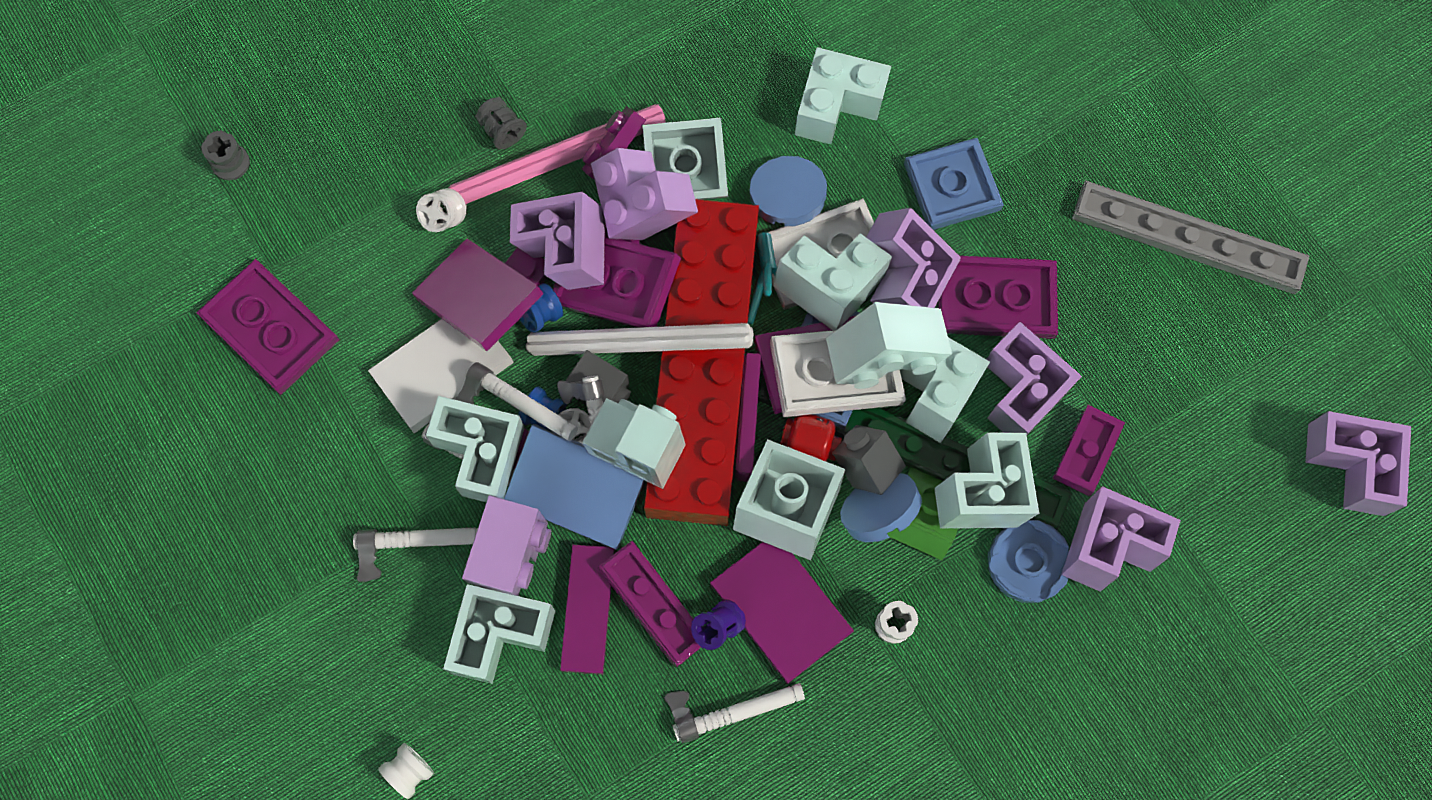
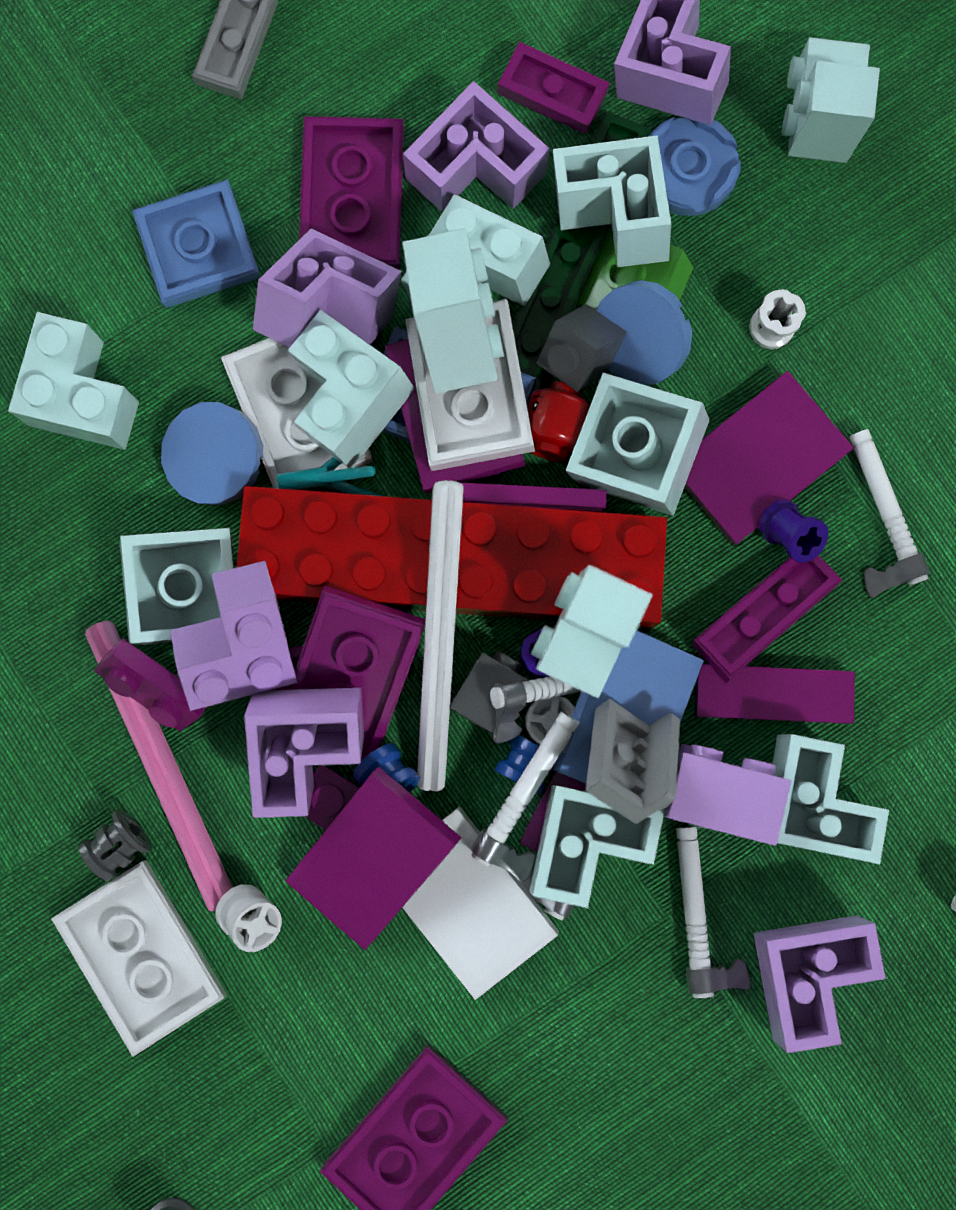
camera: 90 degrees left, 10 degrees up
none -> white tile [51,860,227,1057]
none -> light grey bracket [586,698,680,824]
none -> lavender brick [754,915,886,1053]
none -> light aqua brick [782,37,880,163]

